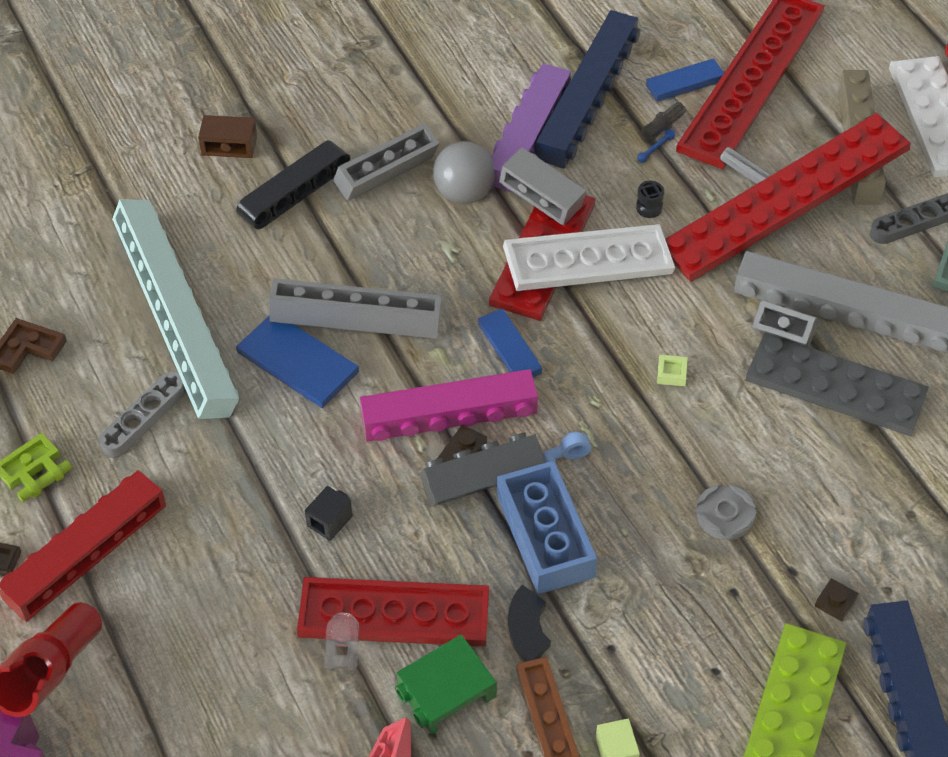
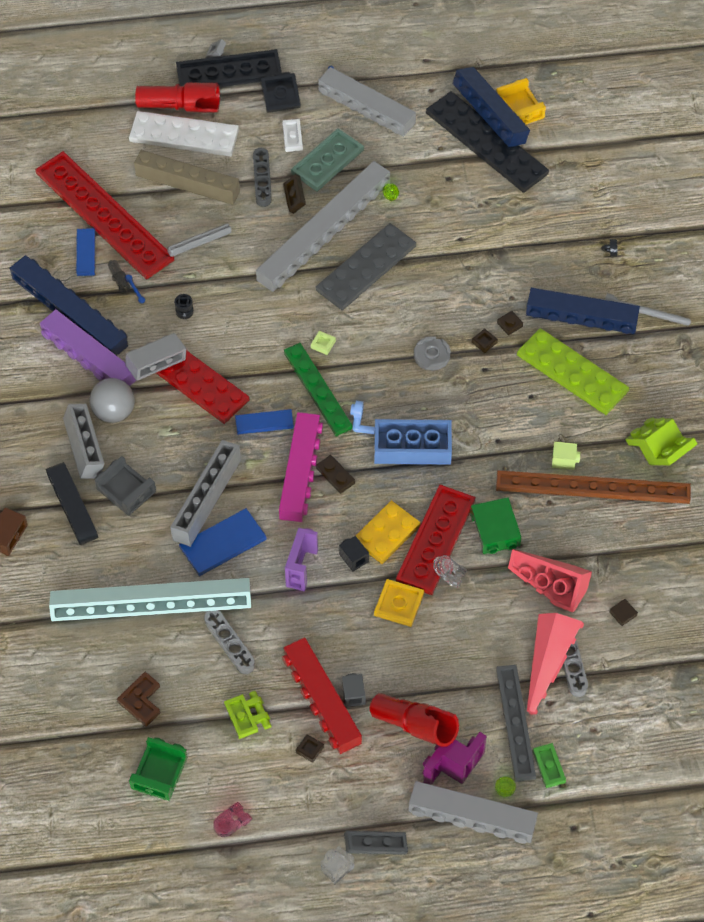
camera: 70 degrees left, 5 degrees up
dark grey brick [419,432,545,507] -> none
white plate [503,224,675,291] -> none
black tile [508,585,551,662] -> none
red plate [665,113,911,282] -> none
light grey brick [752,300,819,347] -> none
none -> dark grey panel [95,456,156,516]
none -> dark brown plate [283,174,306,214]
none -> green plate [284,343,352,436]
none -> medium lavender panel [285,528,318,591]
none -> dark grey brick [342,673,366,707]
none -> yellow plate [356,500,421,564]
none -> yellow plate [374,579,424,627]
none -> dark brown tile [471,328,498,353]

